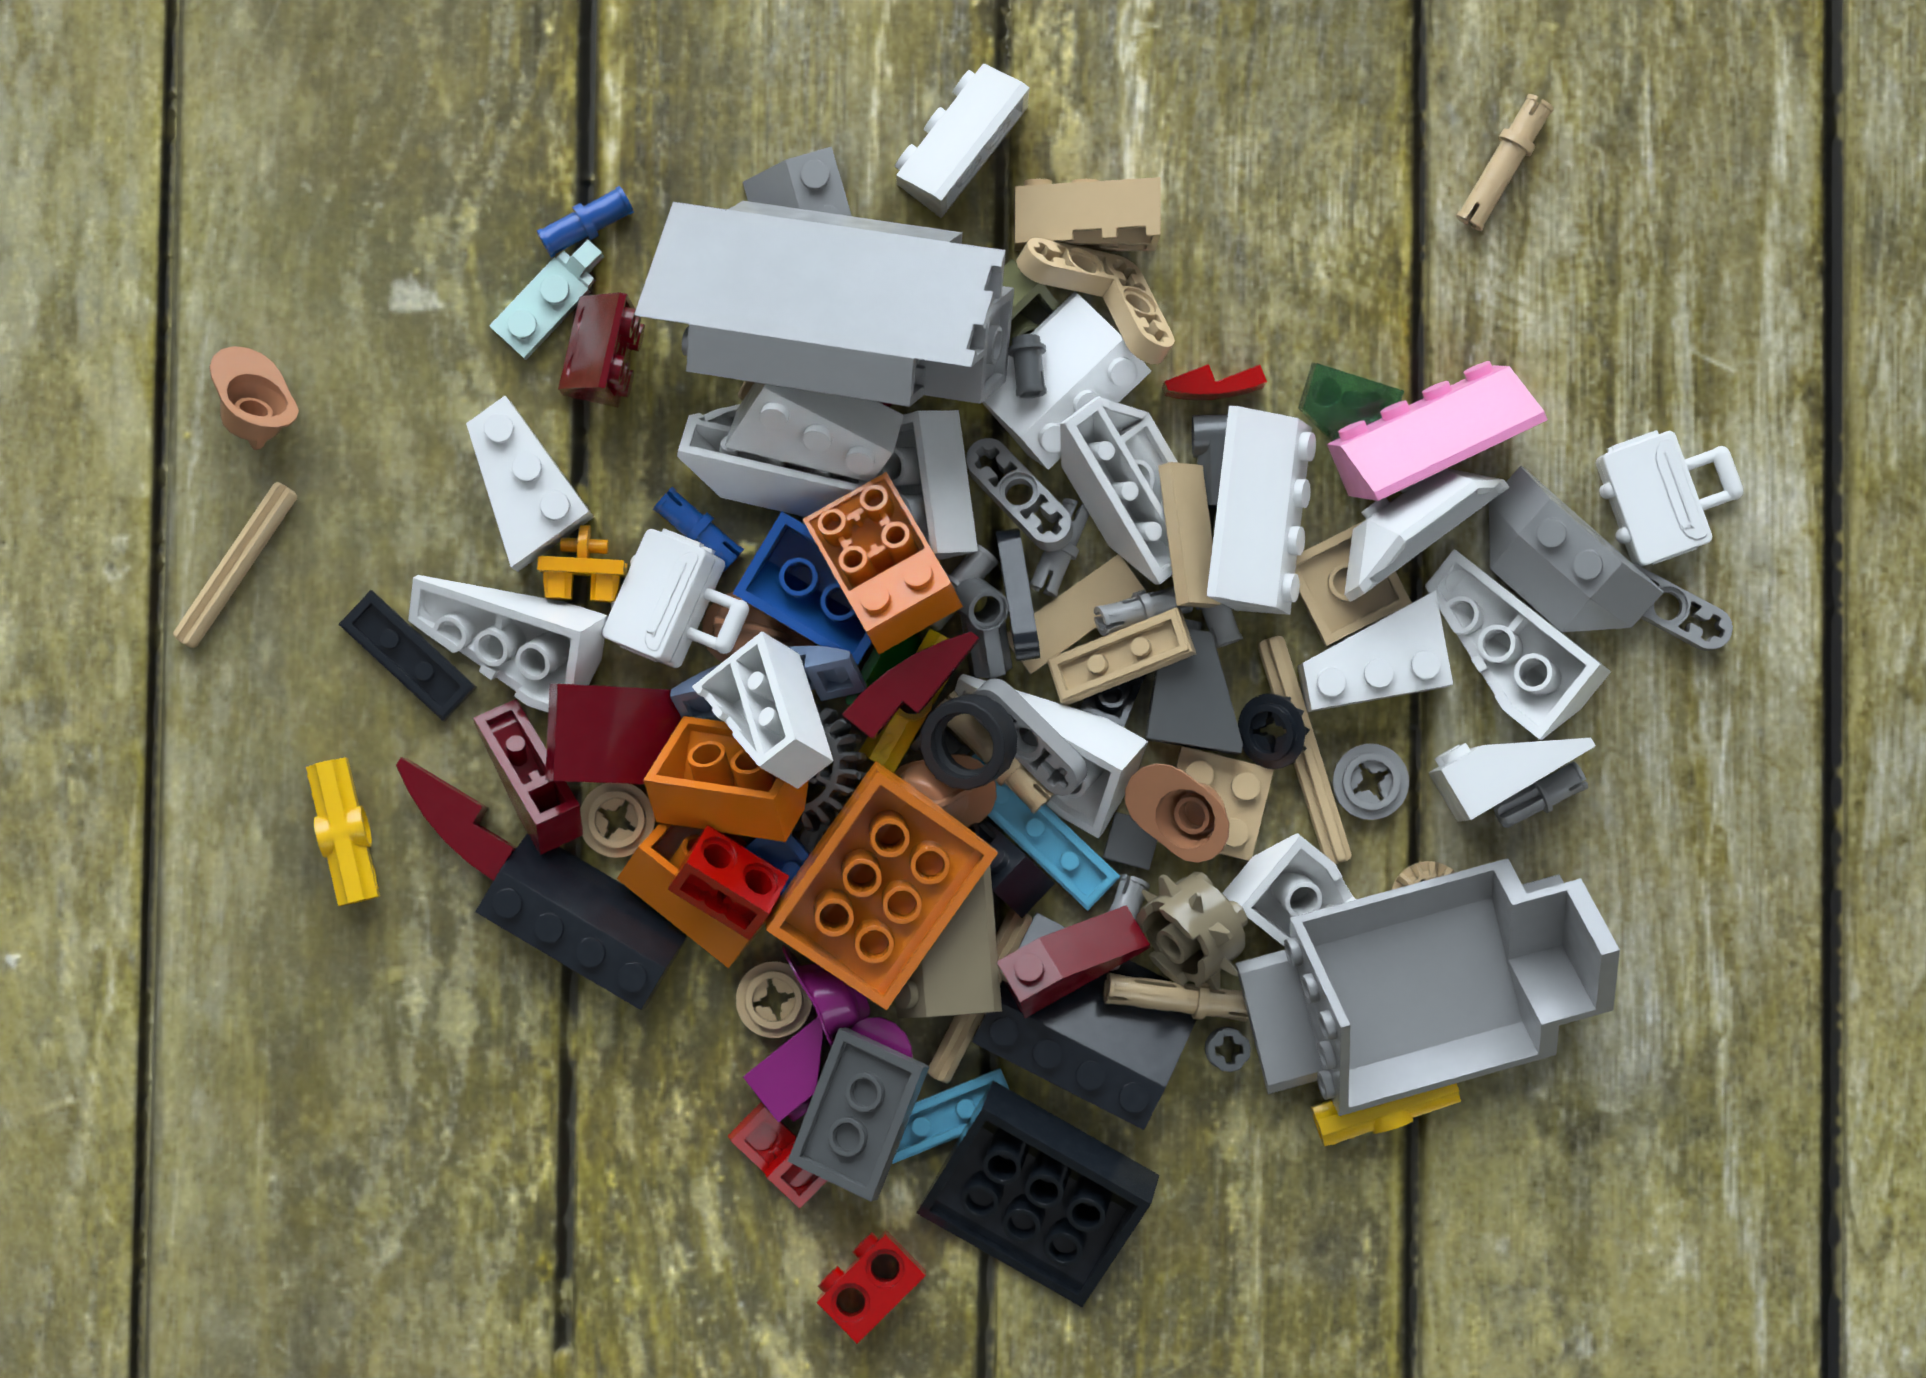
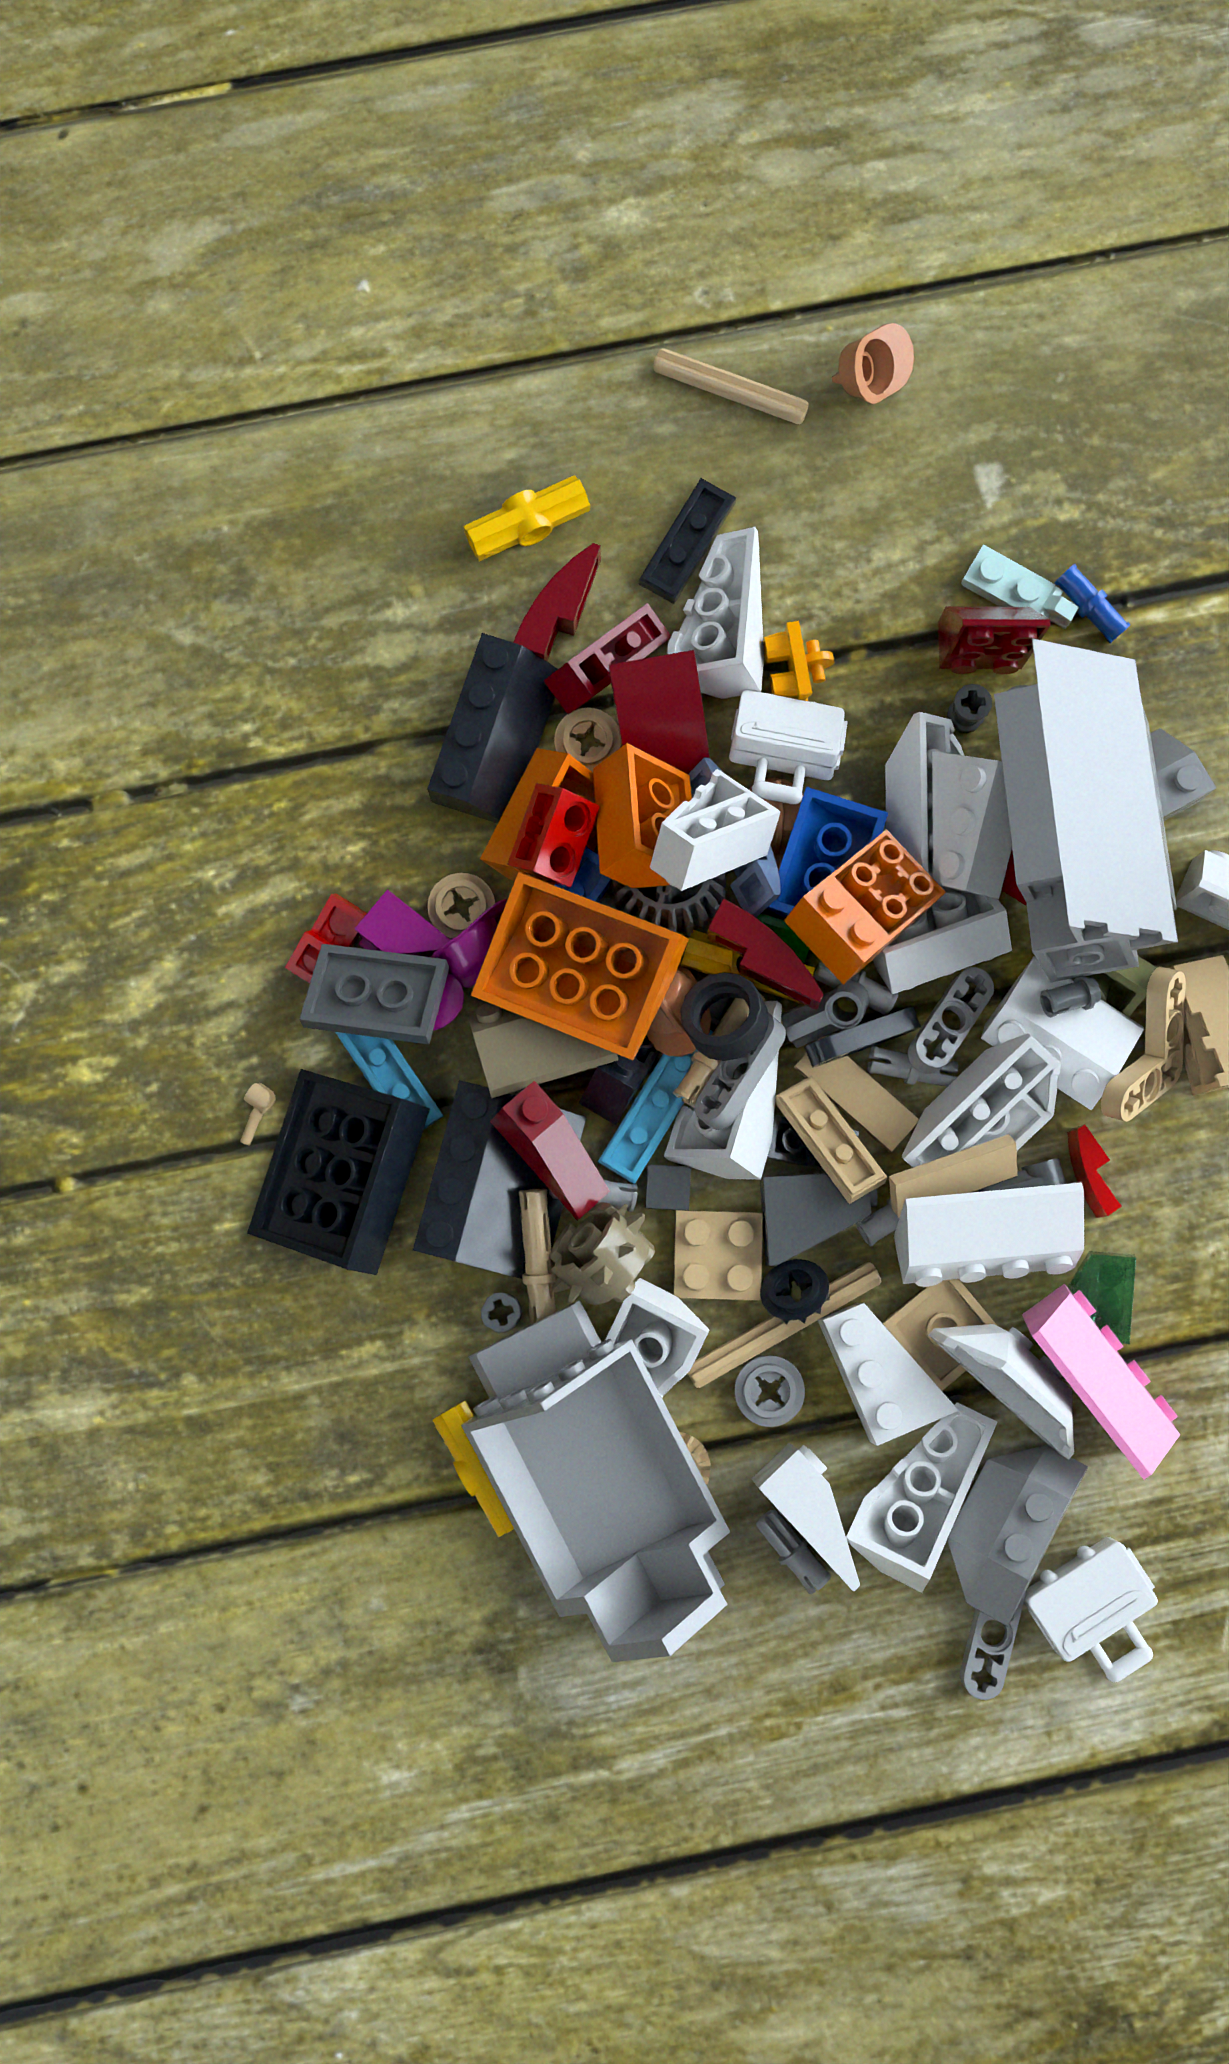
camera: 80 degrees right, 5 degrees down
white wedge [466,396,594,572] -> none
blue pin [652,487,744,572] -> none
red brick [816,1230,926,1344] -> none
tan axle [927,908,1032,1083] -> none
light grey pin [1094,586,1193,636] -> none
nougat piece [1125,763,1230,863] -> none
none -> tan hand [240,1083,276,1145]
none -> dark grey bush [947,684,992,733]

